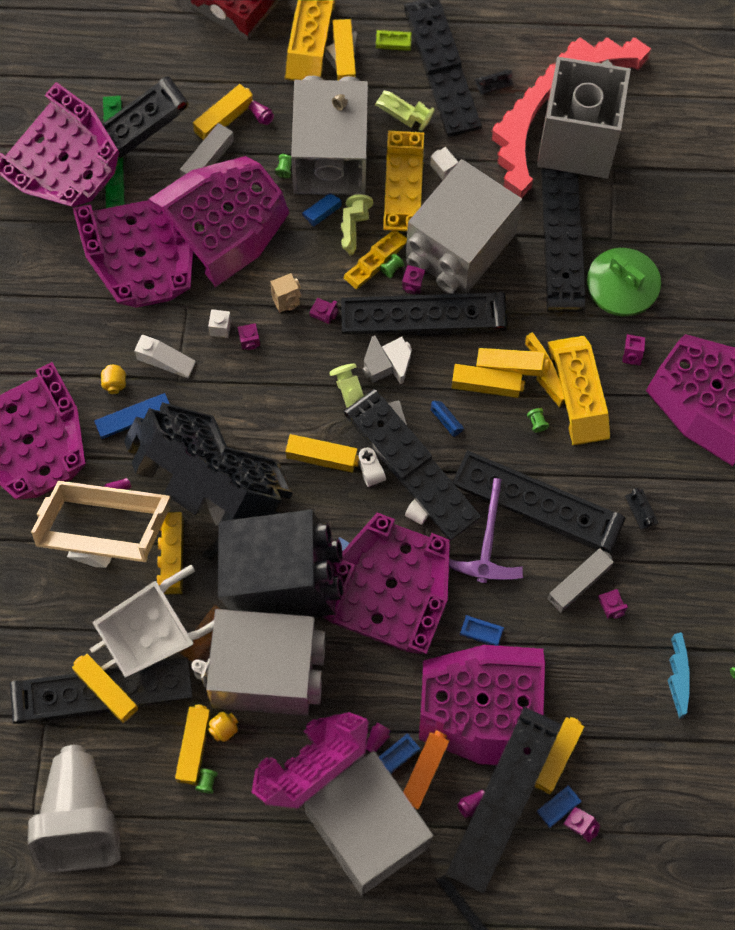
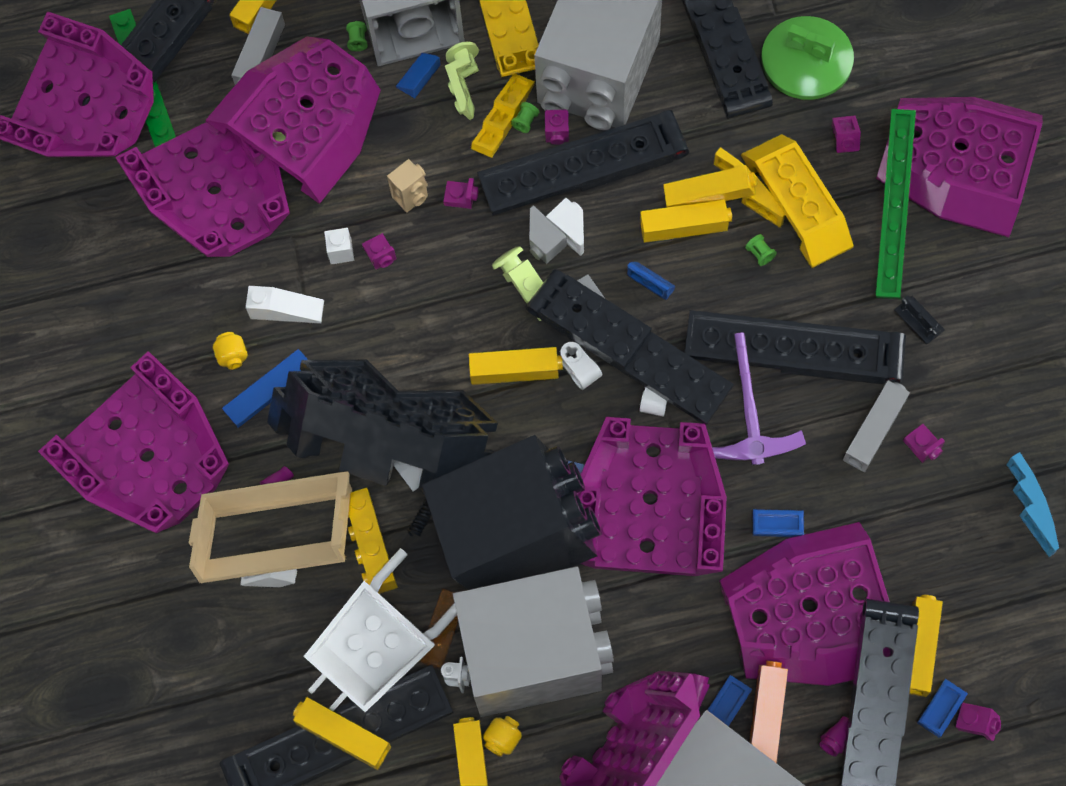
camera: 10 degrees left, 0 degrees up
none -> green plate [876,109,916,299]

